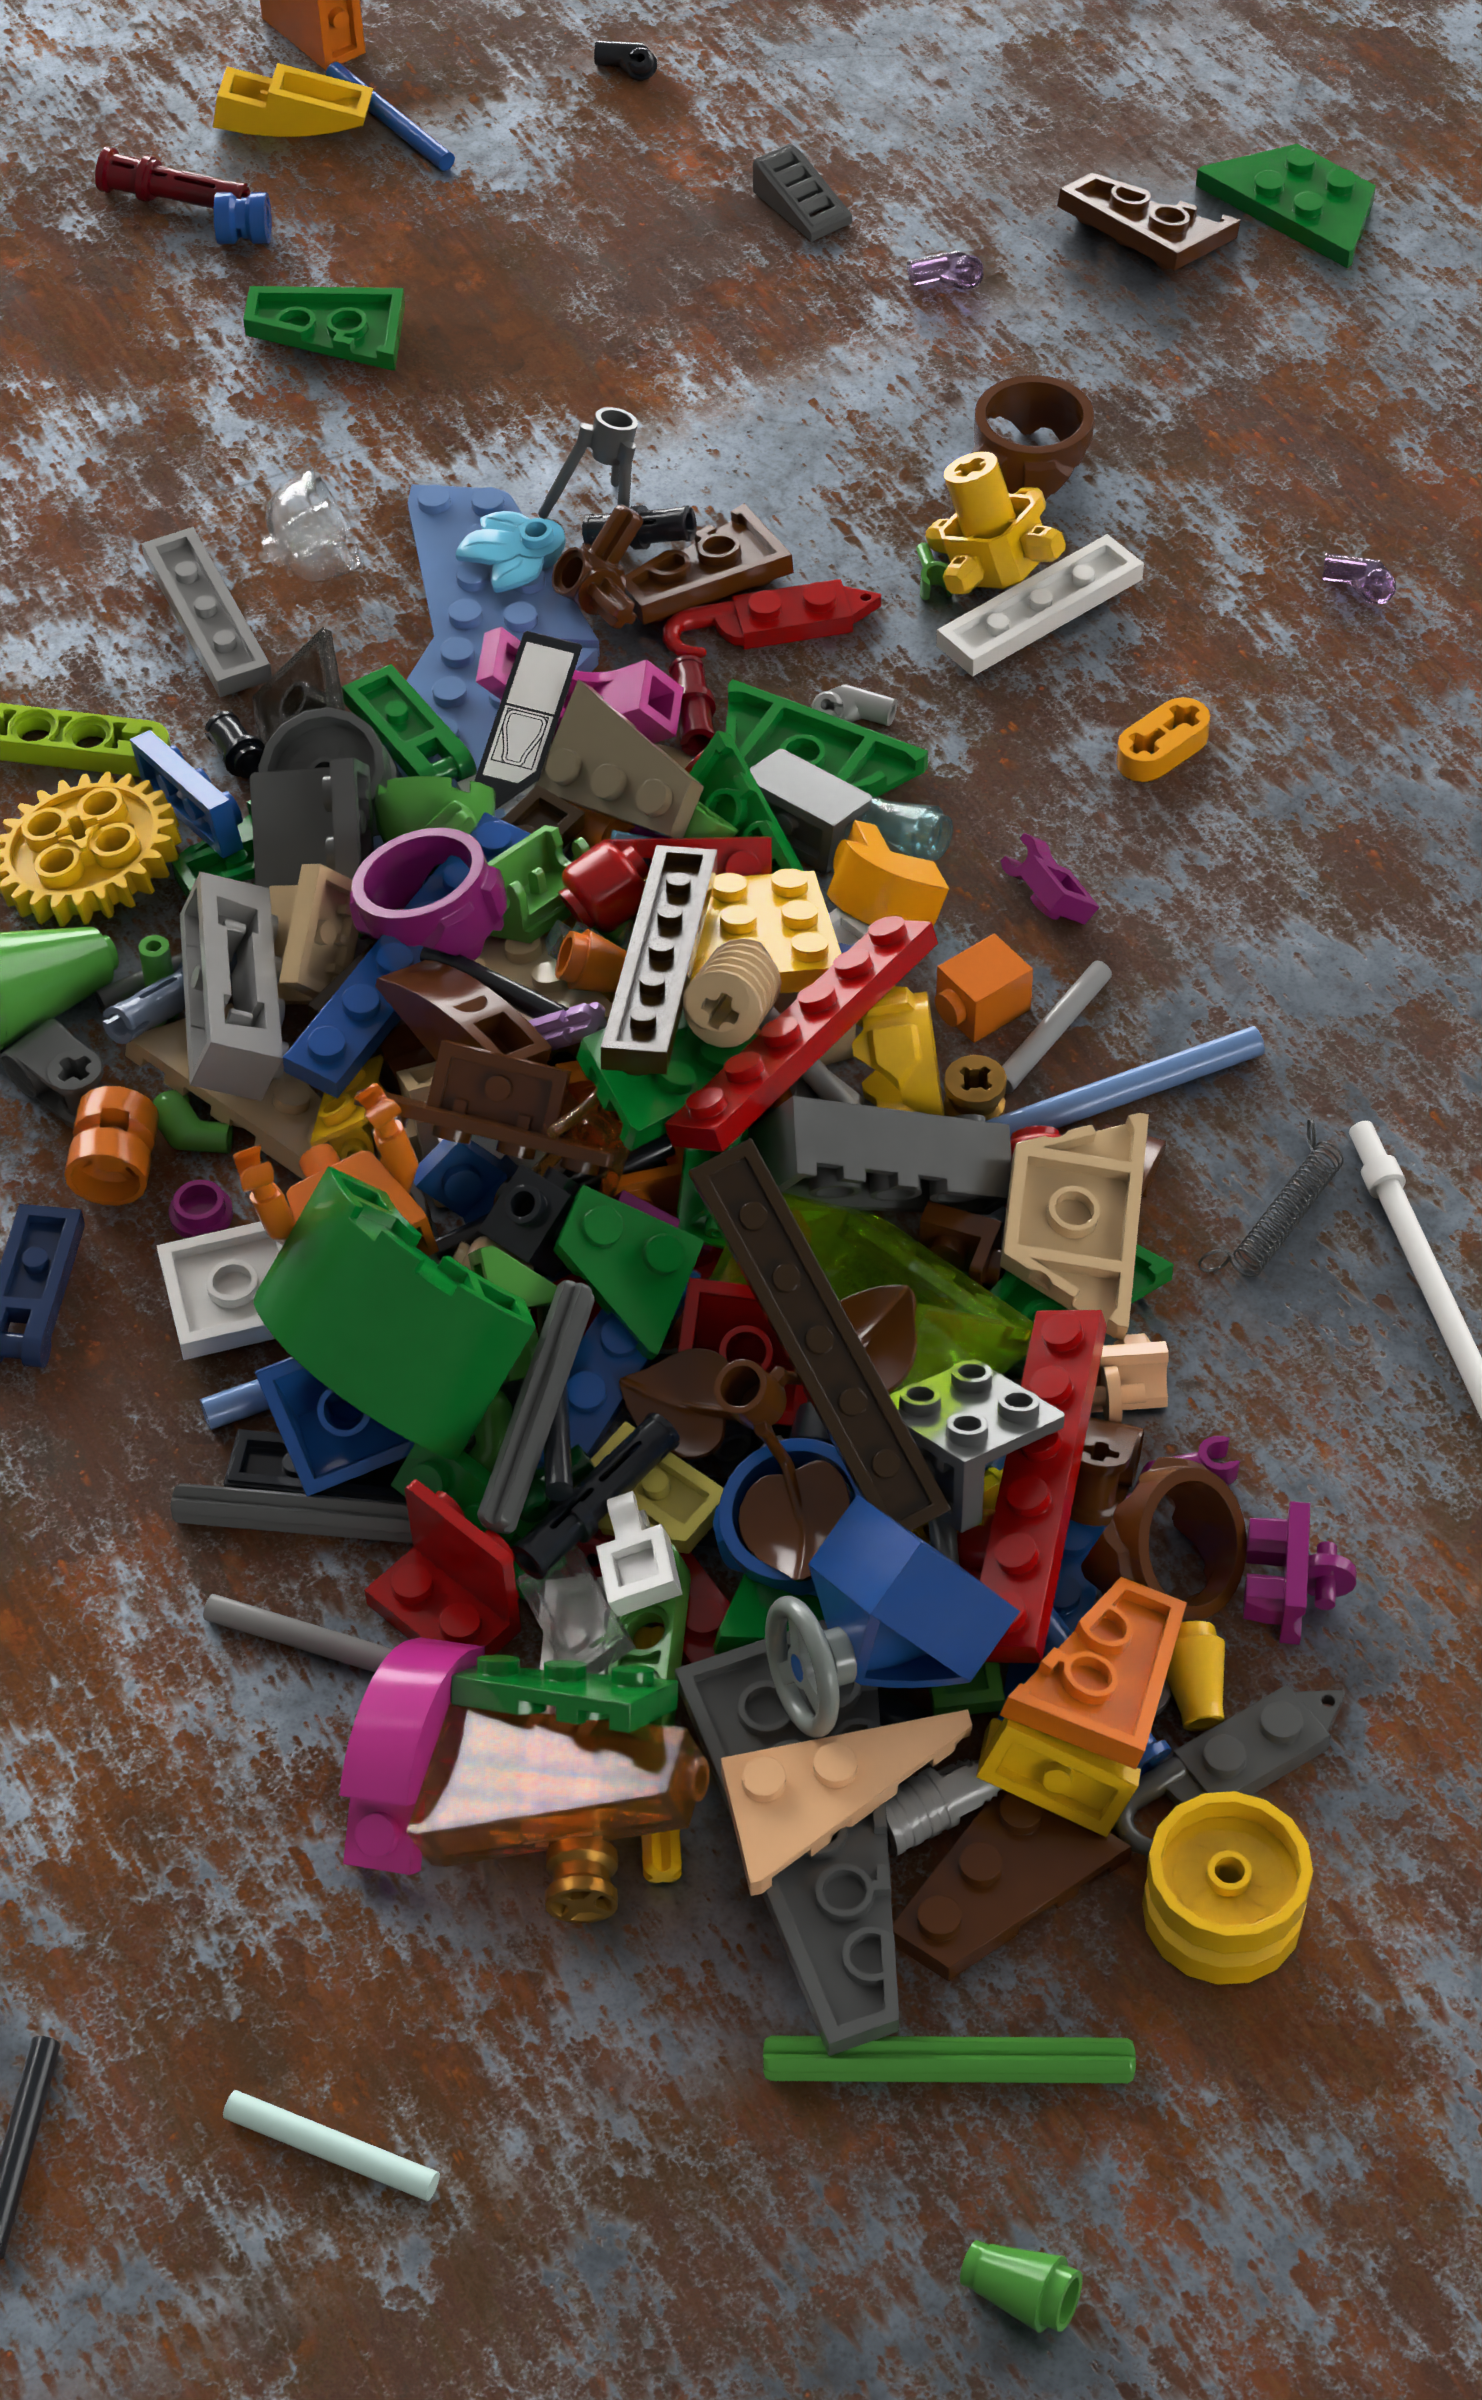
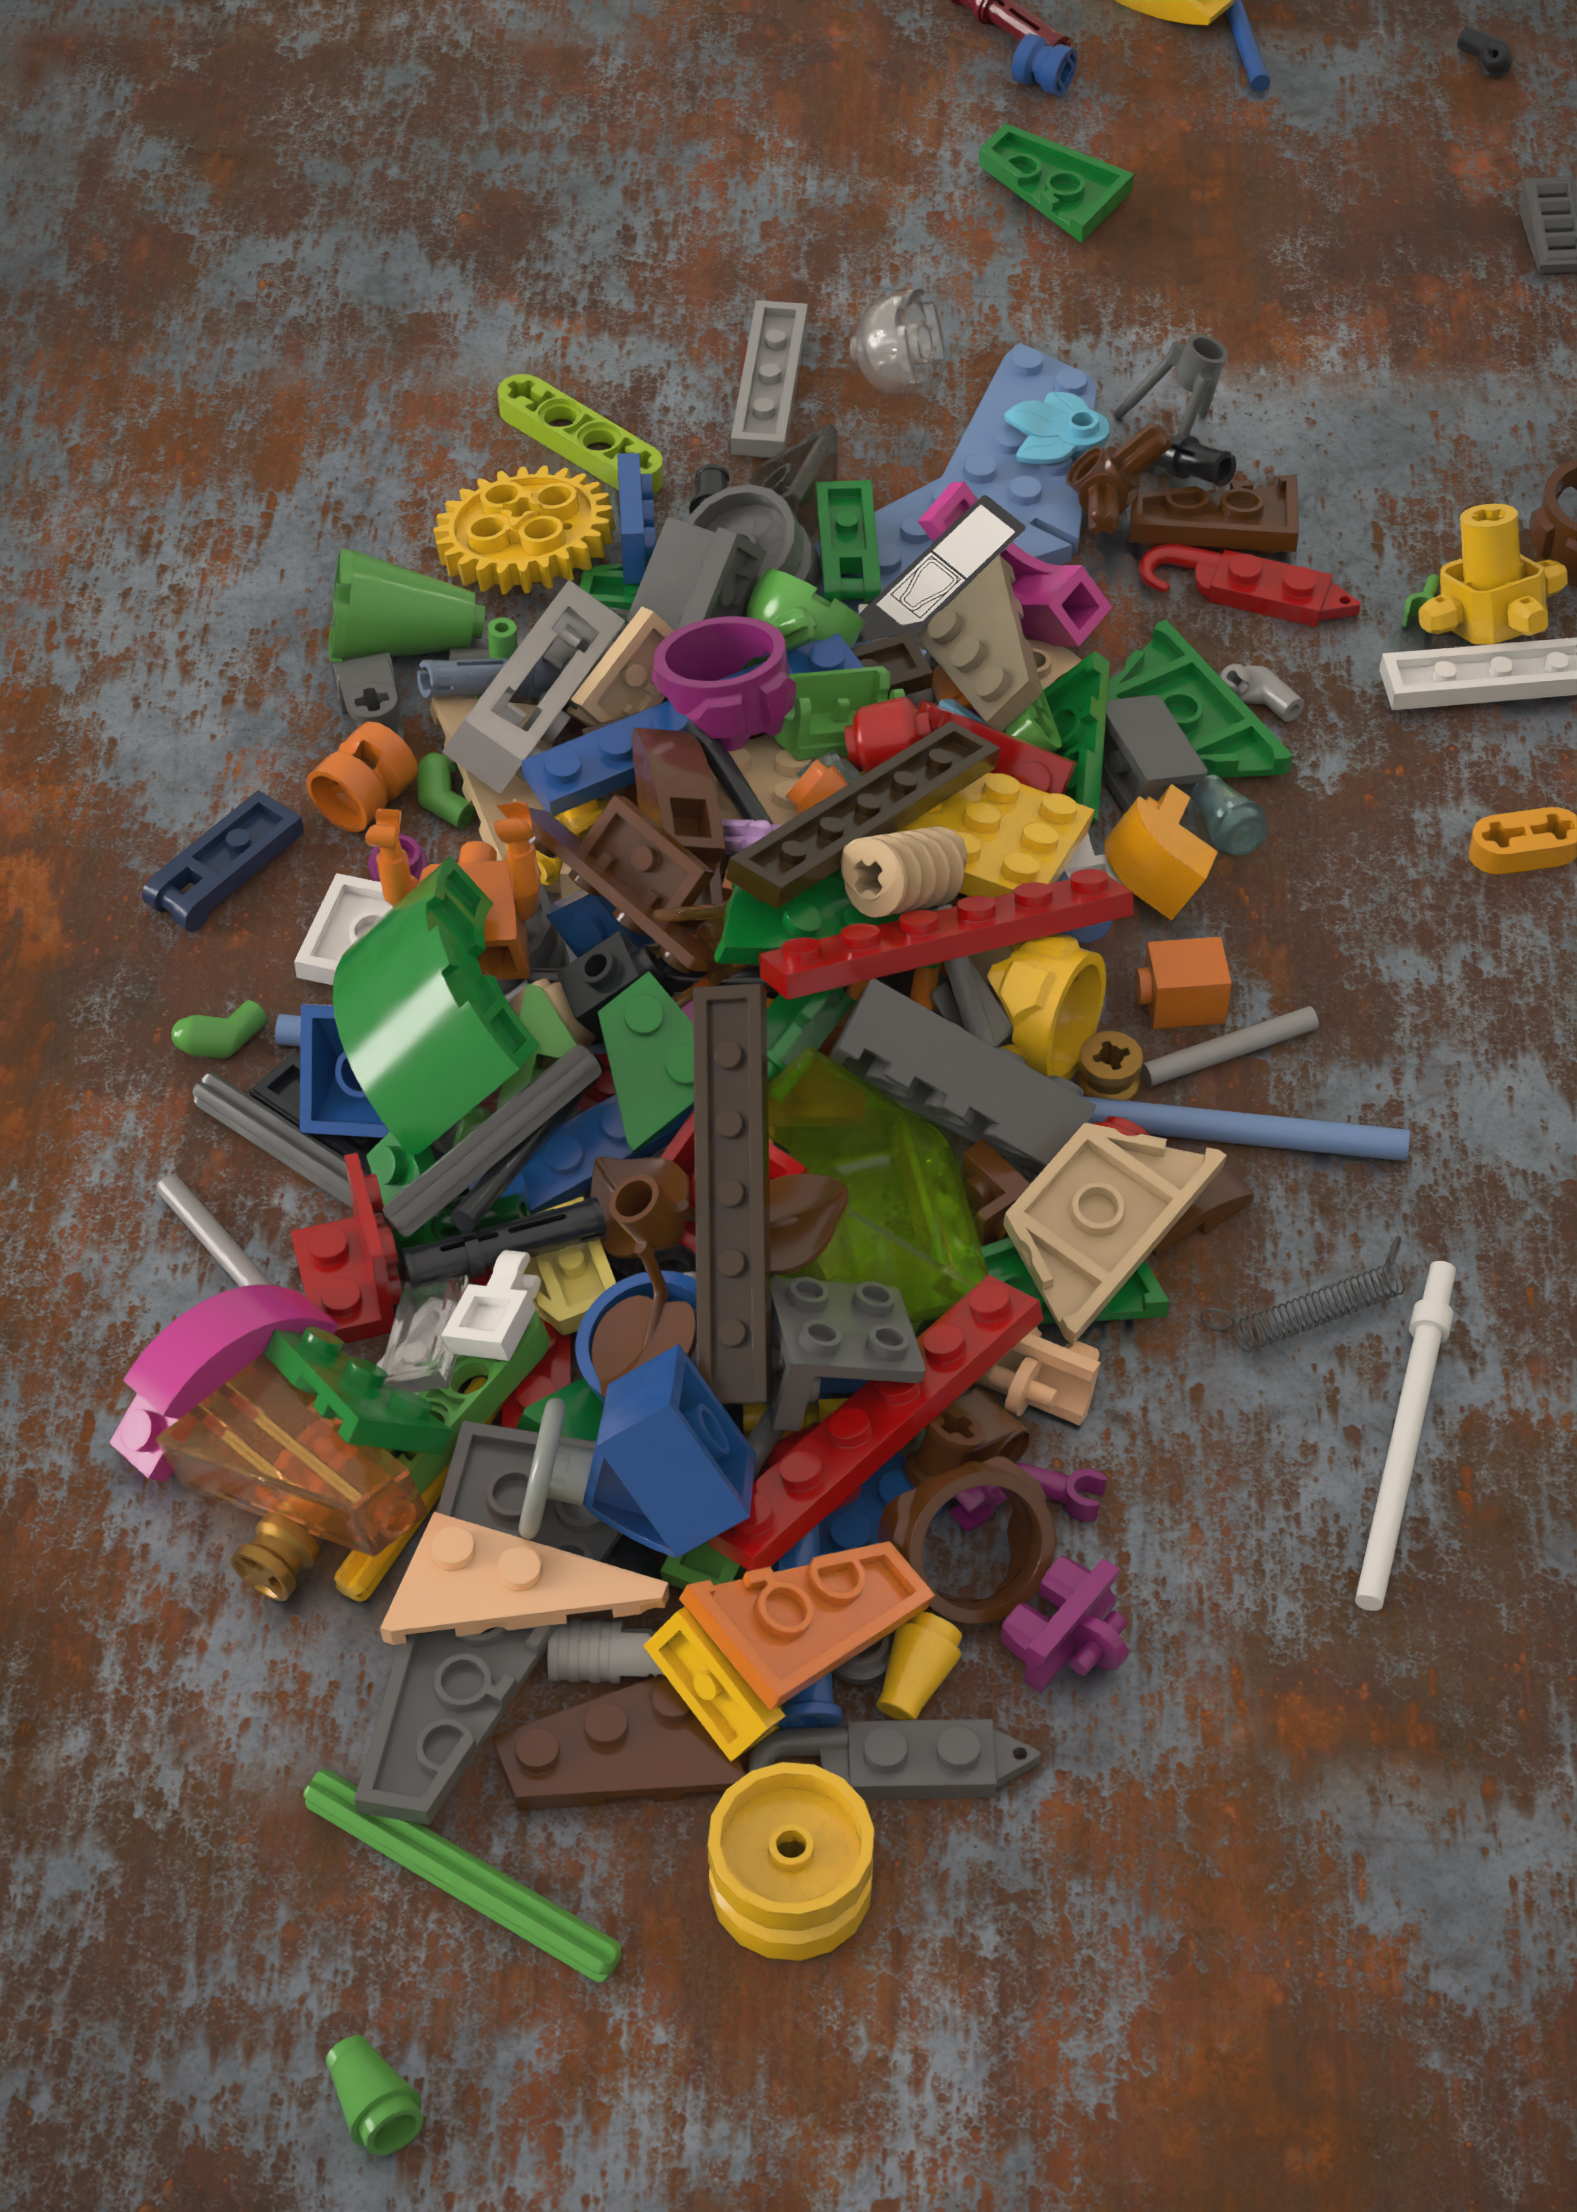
camera: 30 degrees right, 0 degrees up
dark red pin [669,655,716,757] -> none
magenta plate [1001,833,1099,925] -> none
none -> bright green arm [171,1000,268,1059]

